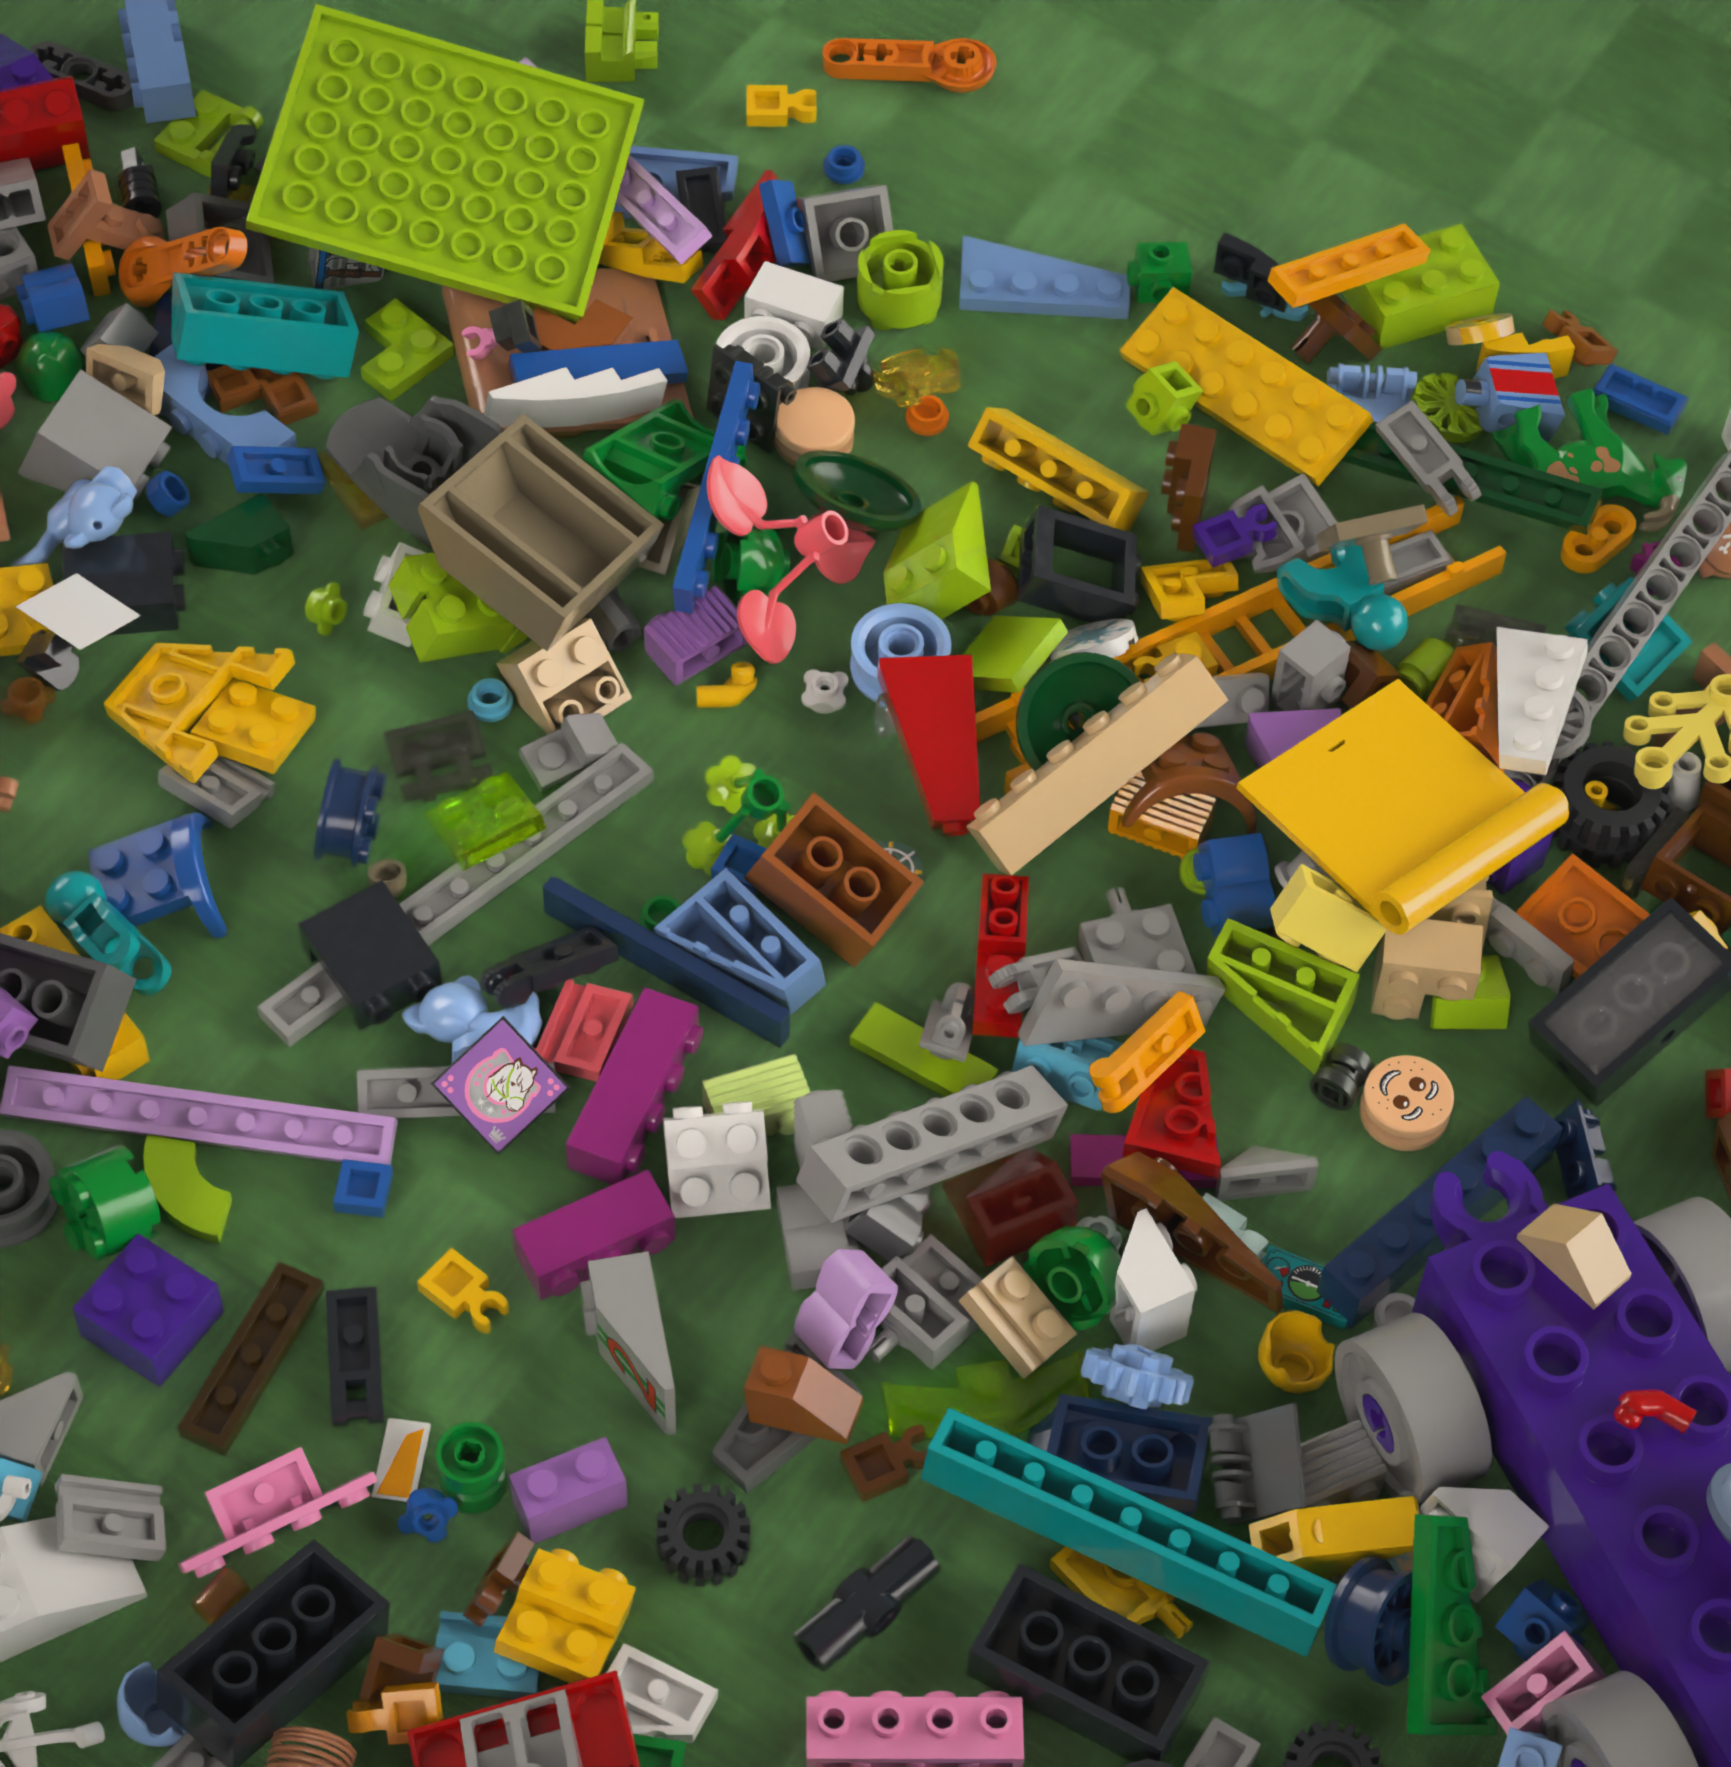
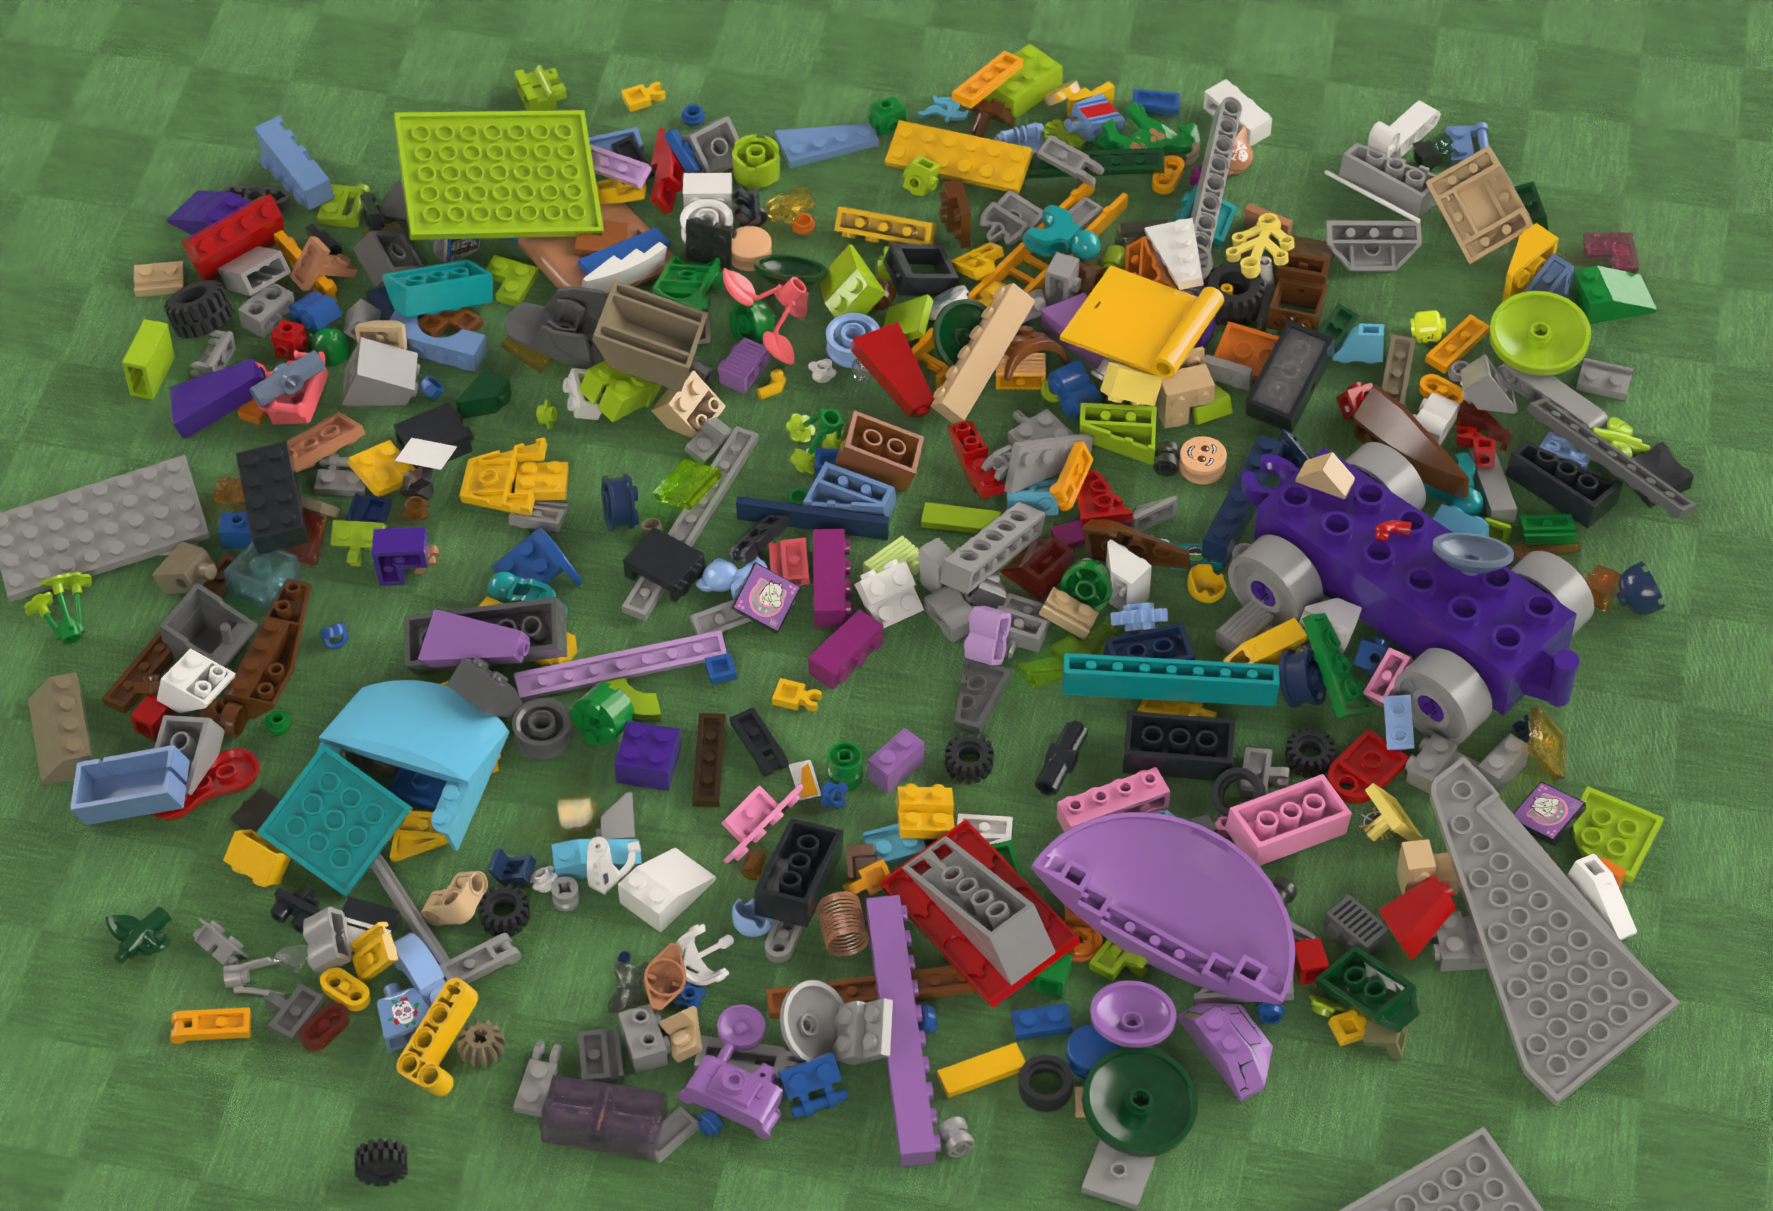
camera: 20 degrees left, 5 degrees down
light blue animal [11,466,137,567] -> none
light grey plate [54,1474,166,1562] -> none
orange beam [118,227,247,307] -> none
blue plate [227,446,326,494] -> none
clear smoke plate [384,710,494,803] -> none
pearl dark grey piece [461,300,542,360] -> none
reddish brown plate [463,1532,535,1627] -> none
medium azure plate [467,678,513,722] -> none
light grey slope [580,1251,676,1435] -> none
blue plate [672,361,760,614] -> none
dark orange slope [743,1346,864,1445] -> none
orange beam [822,38,997,93] -> none
reddish brown plate [839,1425,927,1503] -> none
light grey hinge [919,982,975,1063] -> none
dark purple plate [1192,504,1278,568] -> none
dark grey hinge [1208,1403,1306,1526] -> none
black slope [1213,232,1288,313] -> none
dark tan tile [1316,504,1428,586] -> none
dark orange plate [1542,310,1618,367] -> none

